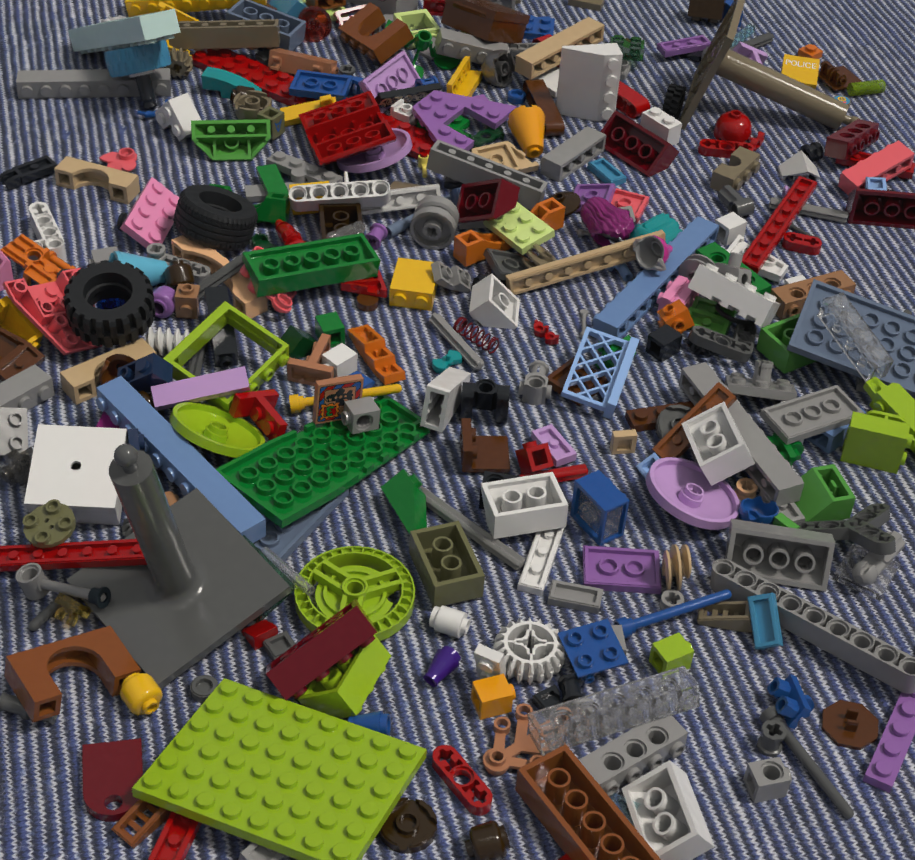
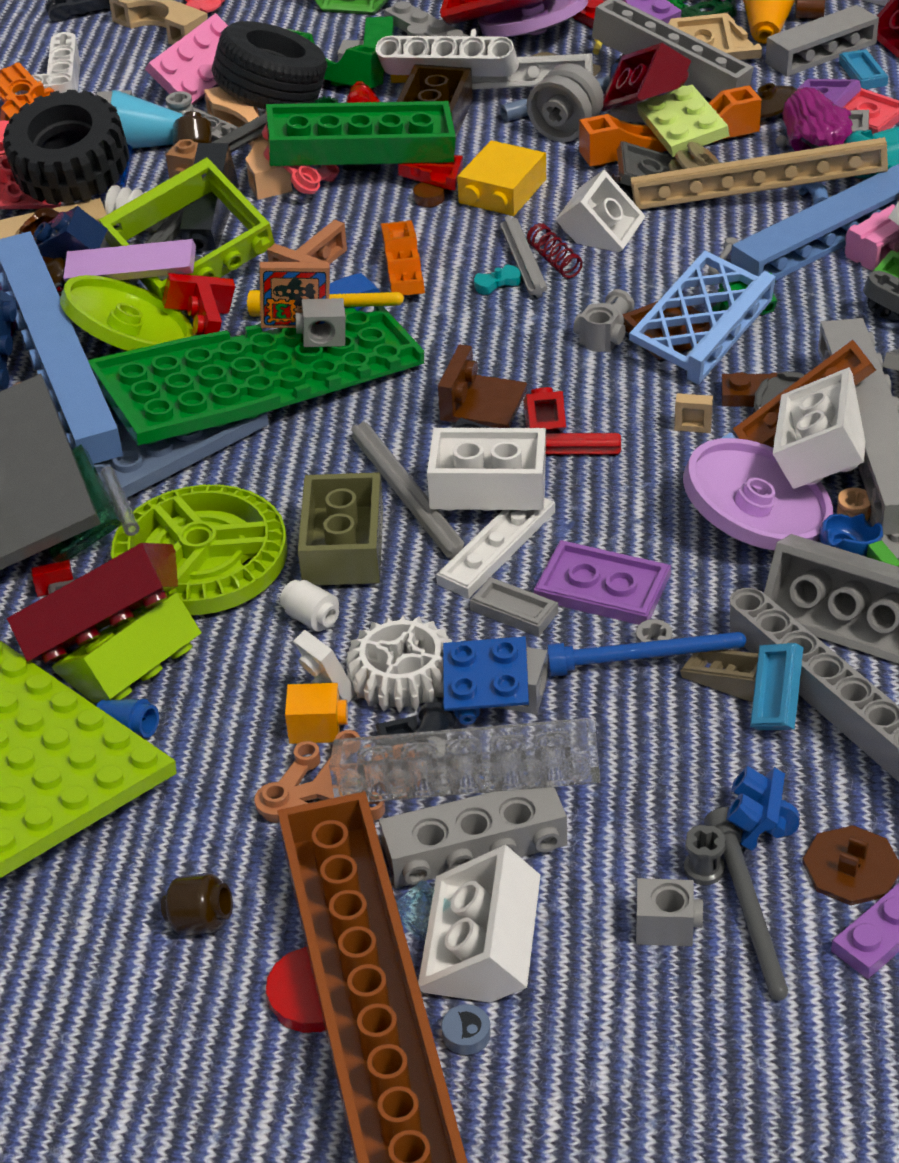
camera: 25 degrees right, 0 degrees up
medium lavender head [153,286,176,318] -> none
dark green slope [281,325,318,365] -> none
green brick [315,311,345,348] -> none
white brick [322,343,358,378] -> none
clear axle [327,221,365,239] -> none
medium lavender bush [365,223,388,250] -> none
dark brown tile [378,797,437,854] -> none
green slope [381,469,427,534] -> none
white slope [420,367,471,432] -> none
dark purple cone [423,646,461,687] -> none
light grey slope [431,260,472,293] -> none
red beam [432,745,493,816] -> none
black piece [460,379,510,424] -> none
lavender plate [531,424,577,467] -> none
red piece [534,319,559,345] -> none
blue piece [570,470,630,546] -> none
light grey hat [633,235,673,272] -> none
black brick [646,324,683,363] -> none
lime brick [649,632,694,680] -> none
orange brick [657,299,695,334] -> none
tan piece [662,544,692,591] -> none

